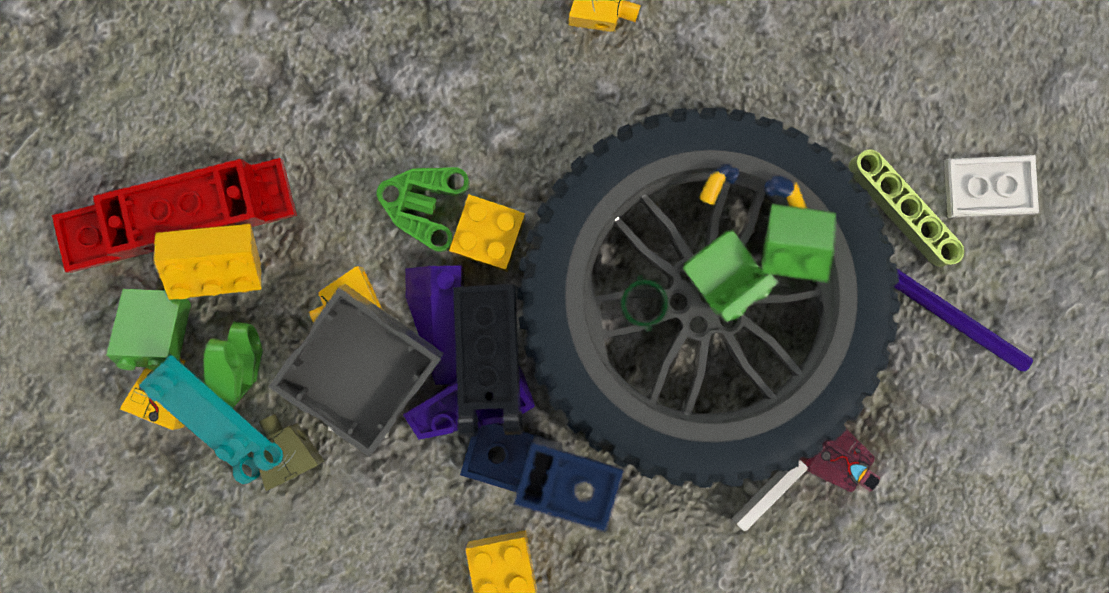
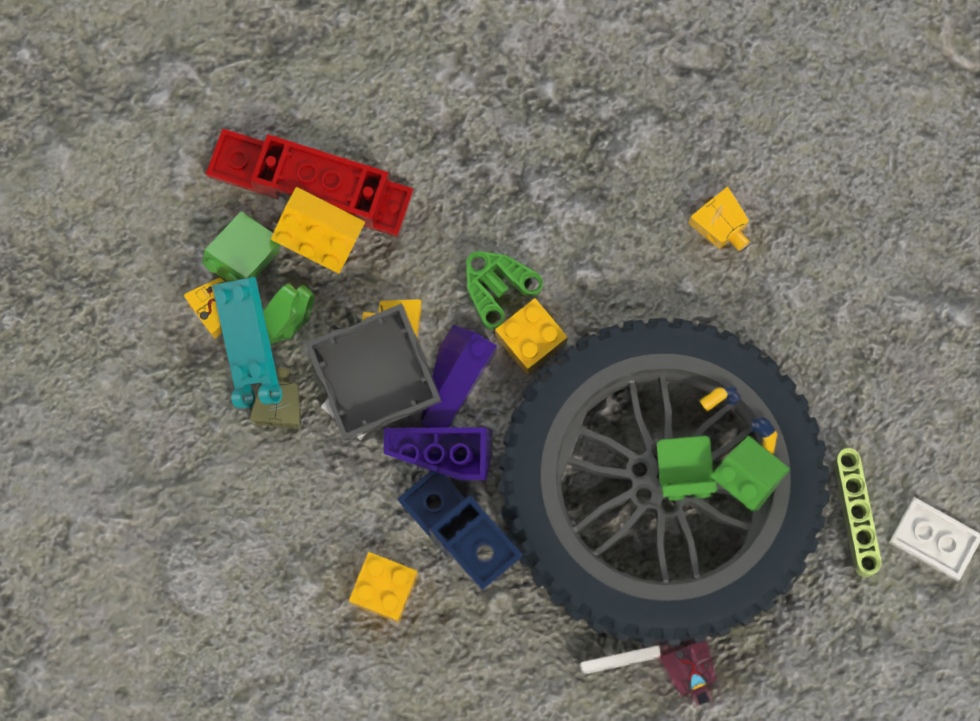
camera: 30 degrees right, 10 degrees down
black hinge [453,284,523,437] -> none
dark green piece [620,276,668,332] -> none
dark purple axle [894,269,1033,372] -> none

